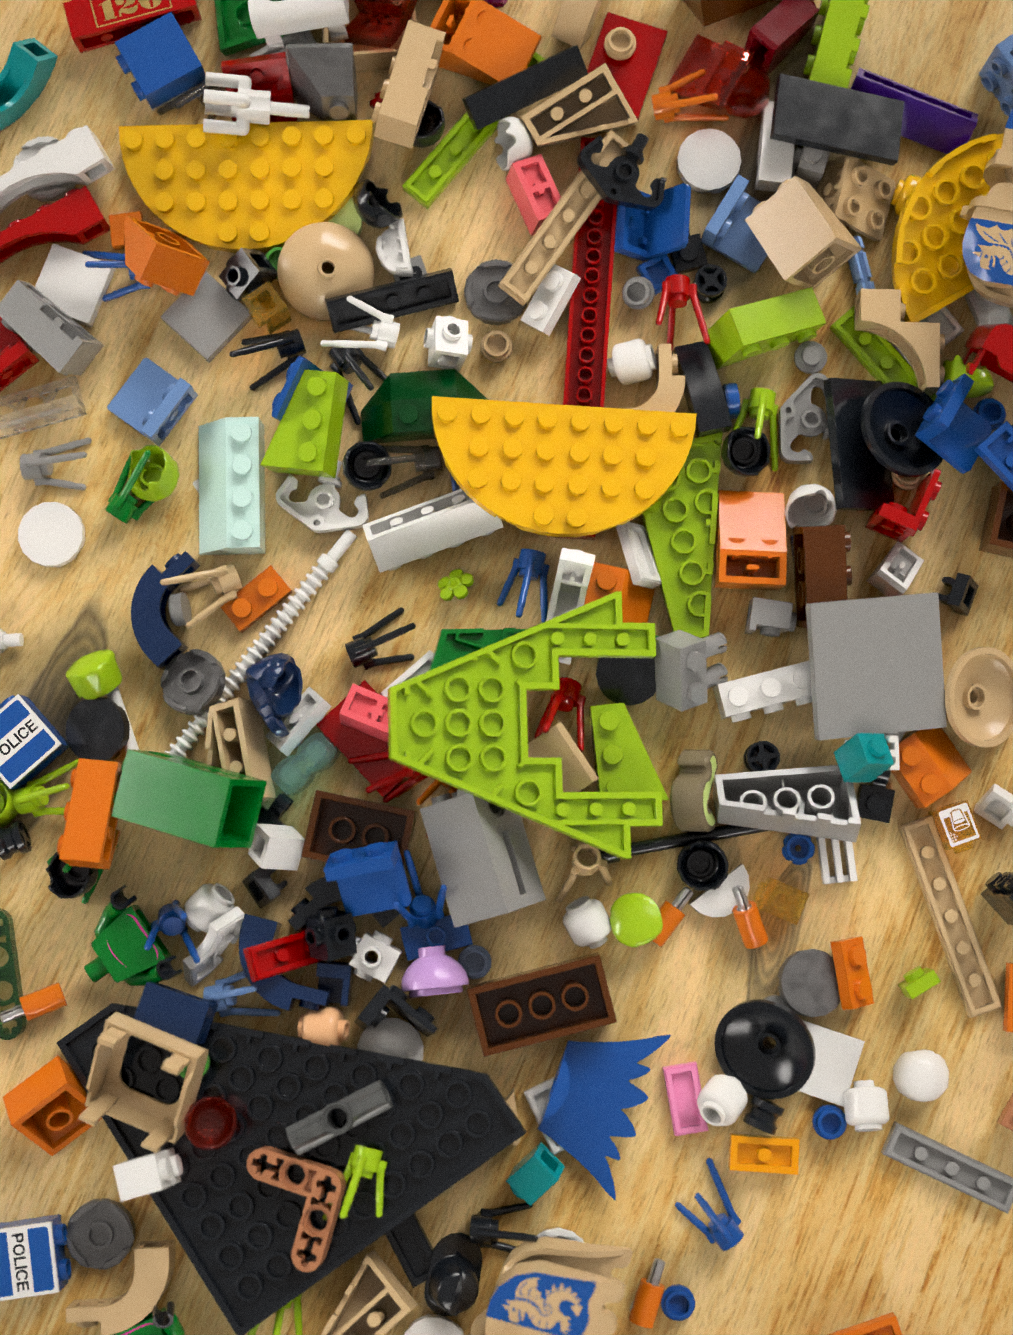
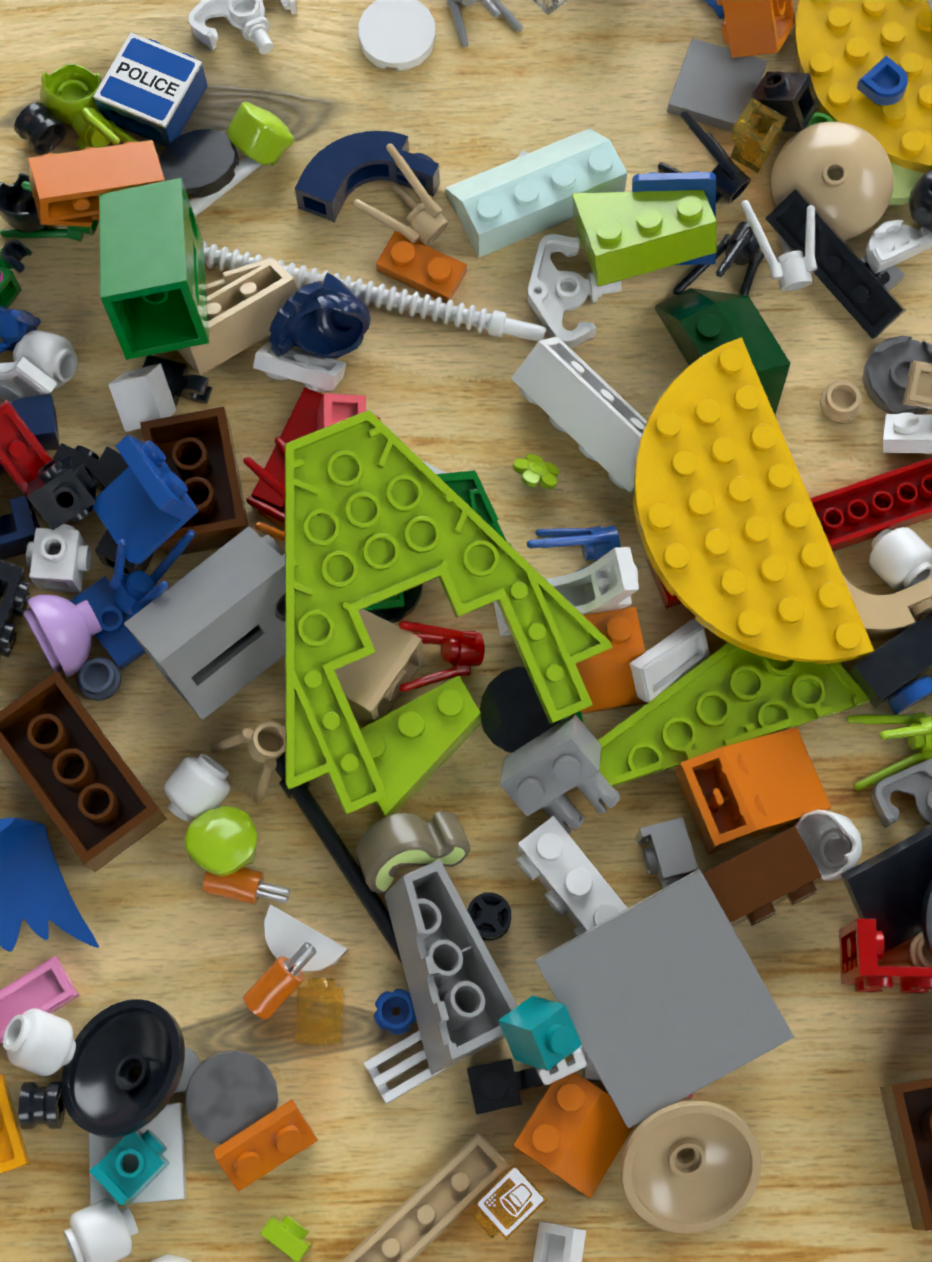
camera: 65 degrees right, 10 degrees down
green plant [105,450,154,524] -> none
medium blue bracket [107,358,198,446] -> none
lime hair [128,445,179,502] -> none
flat silver tile [161,649,225,715] -> none
light grey tile [168,592,192,627] -> none
black tile [242,868,288,909] -> none
clear light blue brick [270,732,340,796] -> none
black hair [343,441,392,491] -> none
black plant [345,607,416,670] -> none
clear smoke plant [367,444,442,499] -> none
white brick [424,316,473,371] -> none
black hair [677,840,729,891] -> none
black hair [721,427,770,477] -> none
blue plate [812,1104,847,1140] -> none
white slope [867,541,924,596] -> none
black tile [938,573,979,616] -> none
none -> teal brick [89,1129,170,1206]
none -> blue tile [857,55,908,106]

